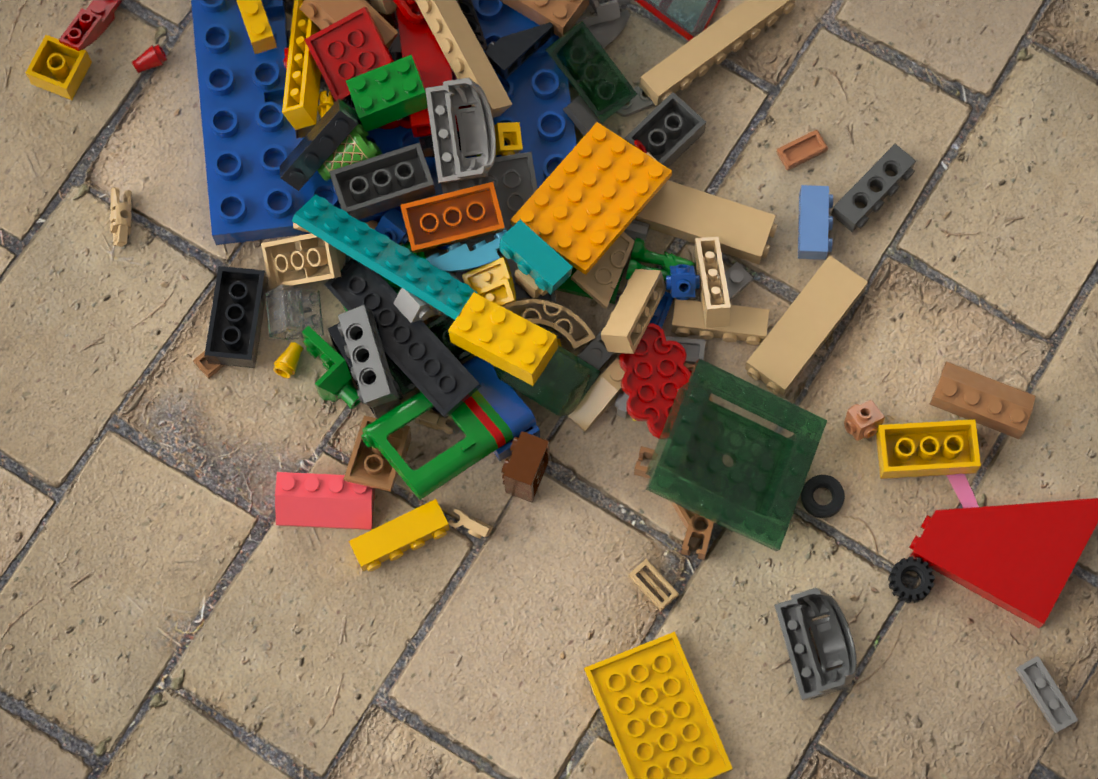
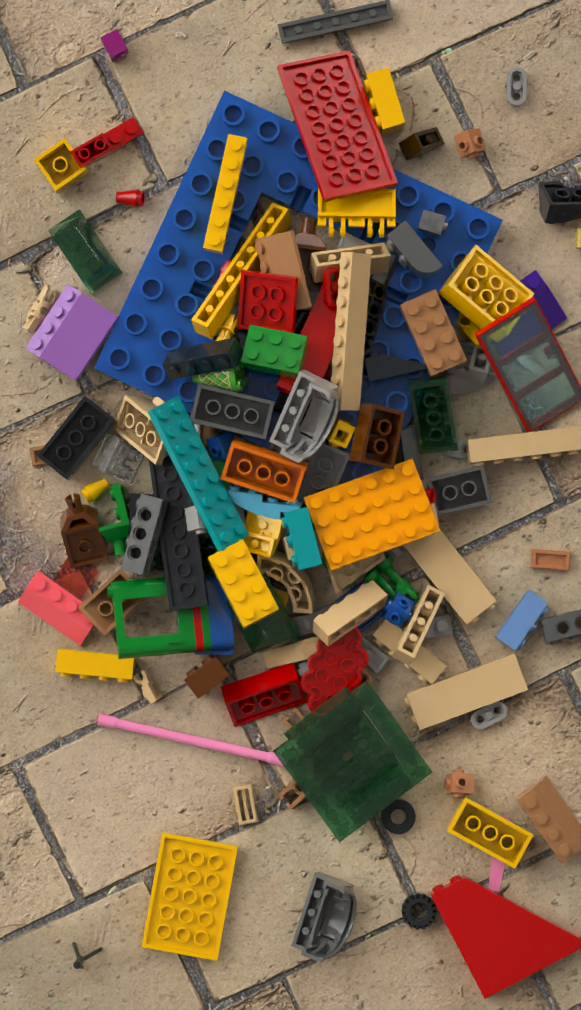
camera: 30 degrees right, 15 degrees up
none -> medium lavender slope [26,284,119,382]
none -> clear green windscreen [48,209,122,294]
none -> clear red piece [53,557,98,598]
none -> reddish brown plate [60,494,108,568]
none -> bright pink piece [97,714,287,767]
none -> red slope [221,663,307,727]
none -> reddish brown brick [349,403,405,470]
none -> light grey plate [470,701,507,729]

